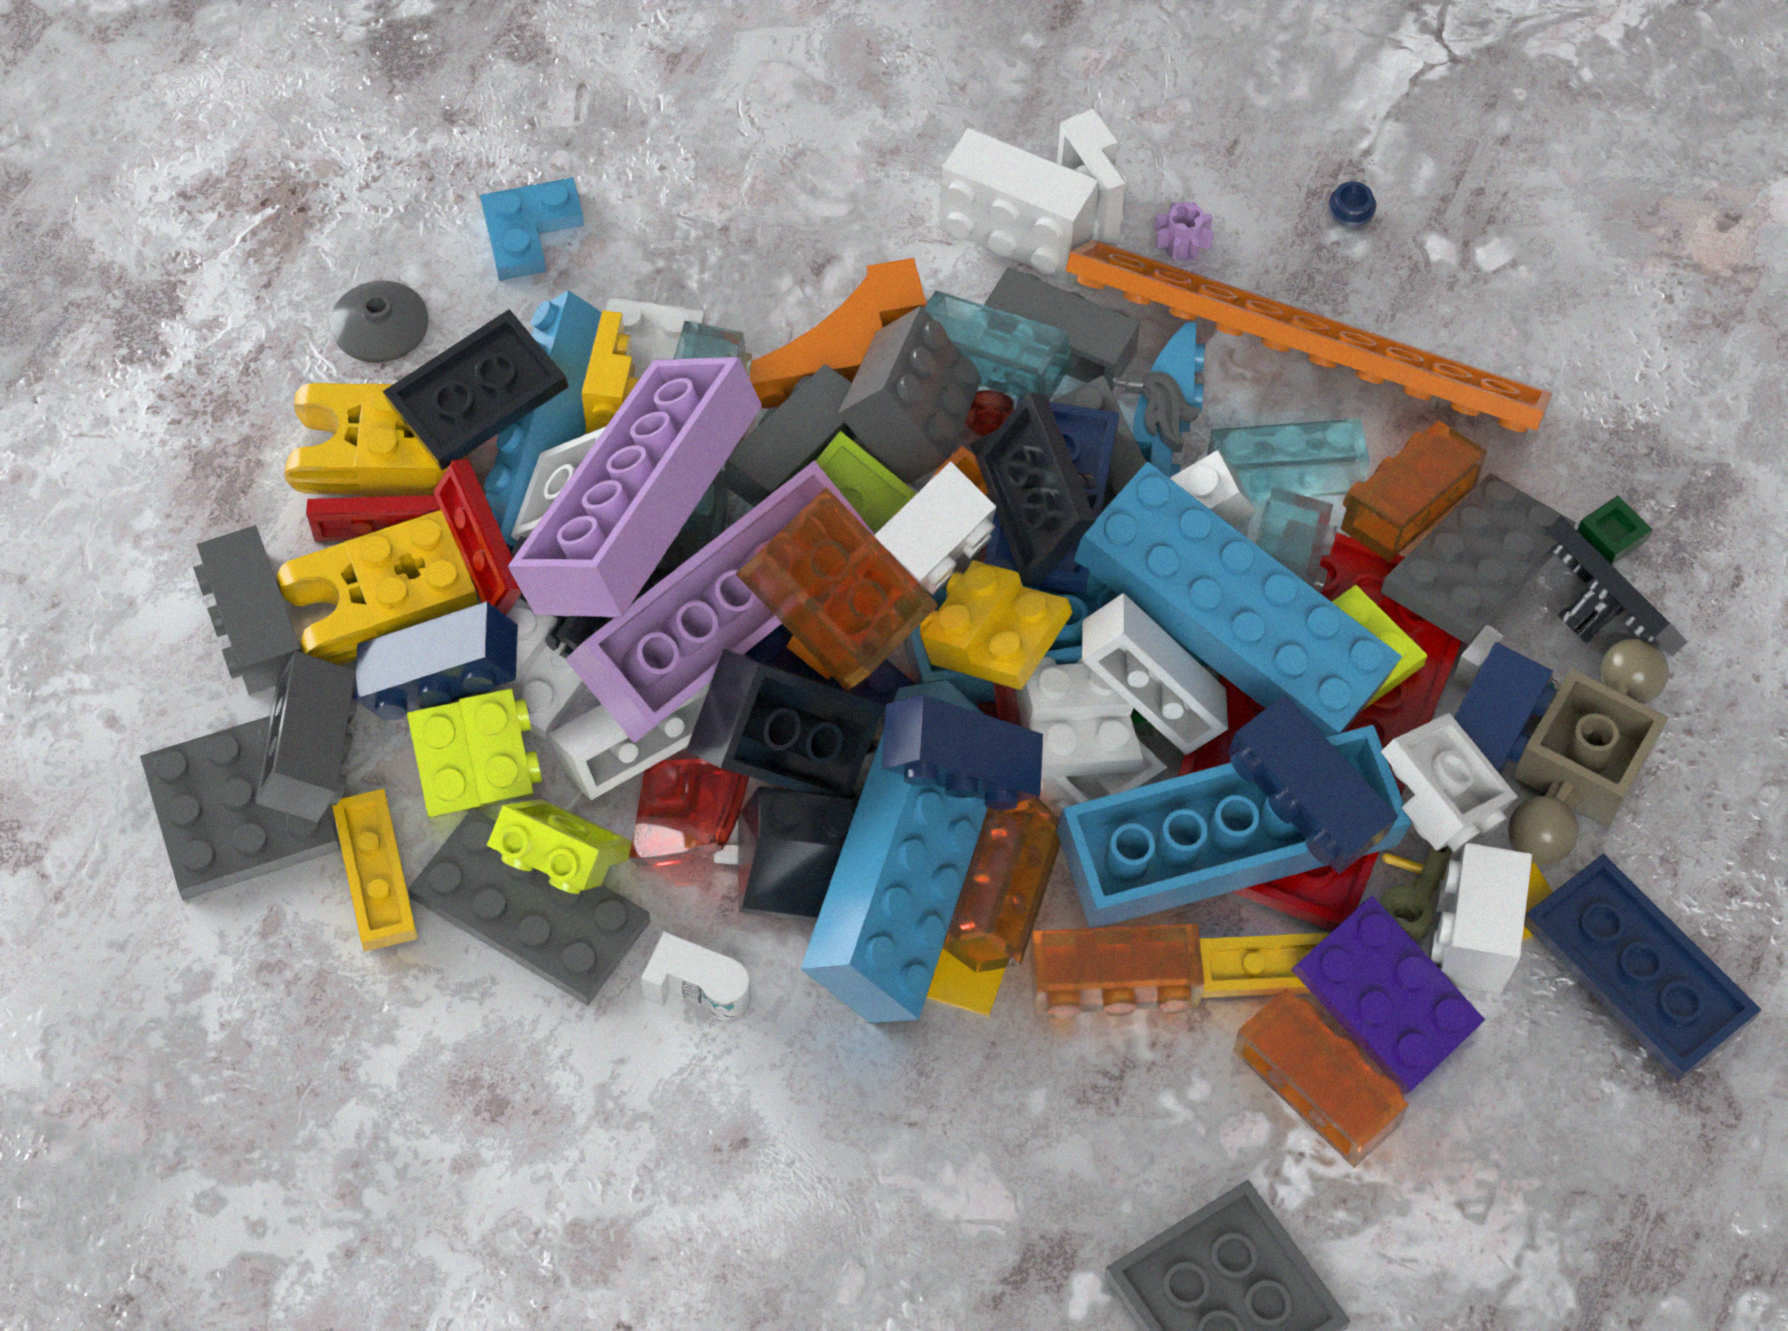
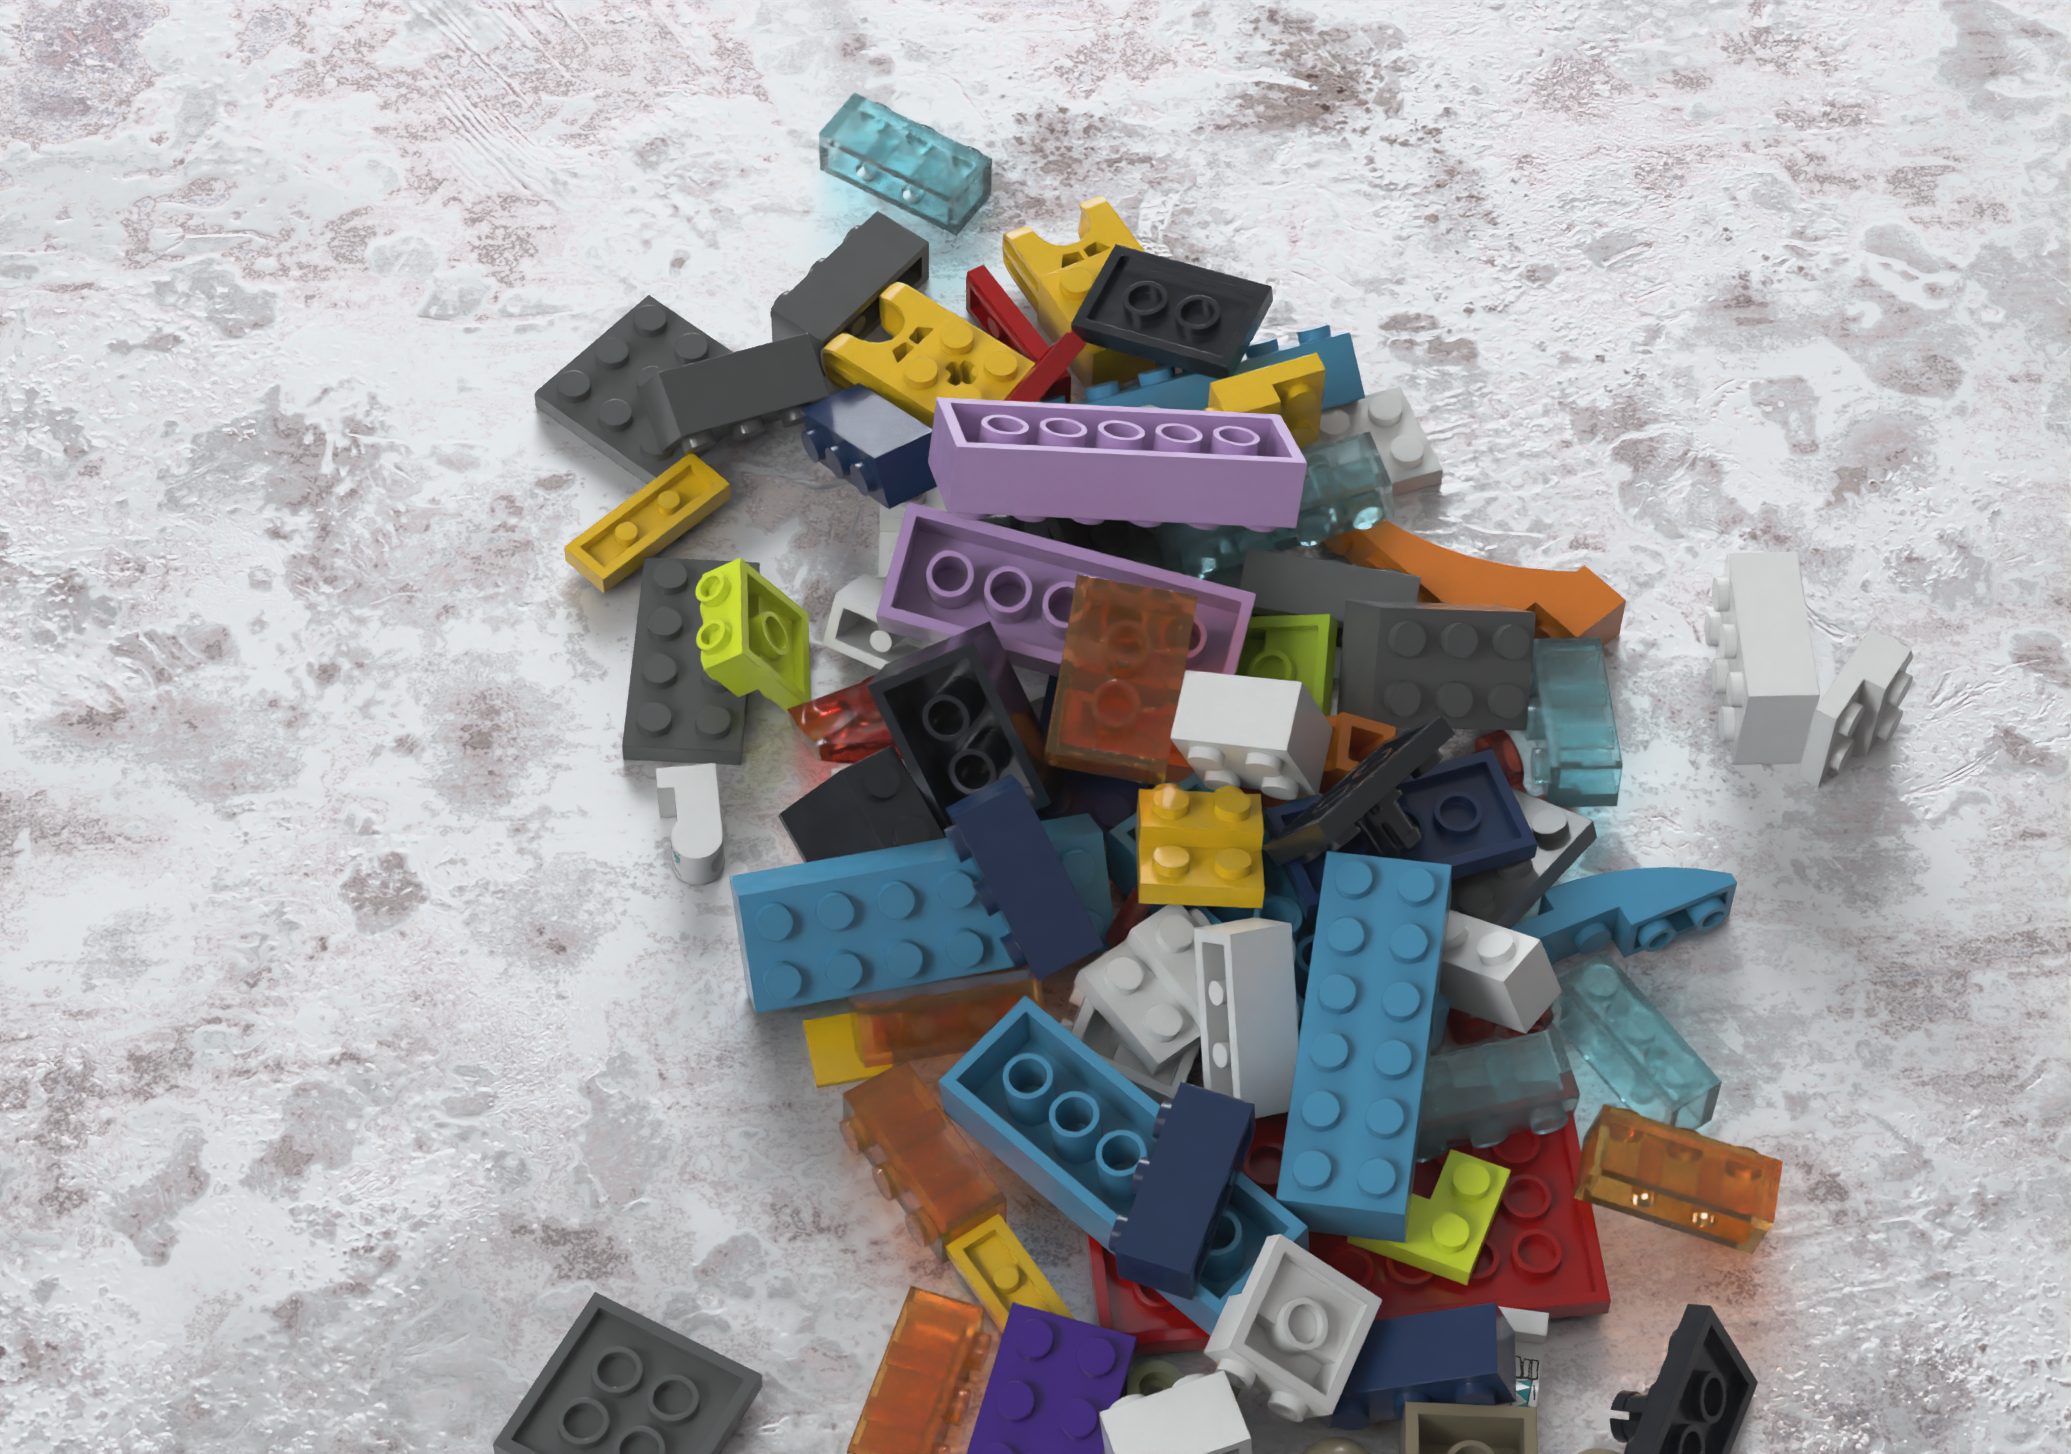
camera: 60 degrees right, 5 degrees down
dark grey dish [330,281,429,363] -> none
neon yellow plate [407,688,542,819] -> none
dark azure plate [480,177,584,281] -> none
dark grey brick [980,267,1140,391] -> none
orange plate [1065,239,1553,433] -> none
dark grey piece [1112,371,1200,452] -> none
lavender gear [1154,202,1214,261] -> none
dark blue plate [1328,181,1376,227] -> none
dark grey plate [1380,473,1576,645] -> none
dark green plate [1577,495,1653,565] -> none
none -> clear light blue brick [819,92,992,236]

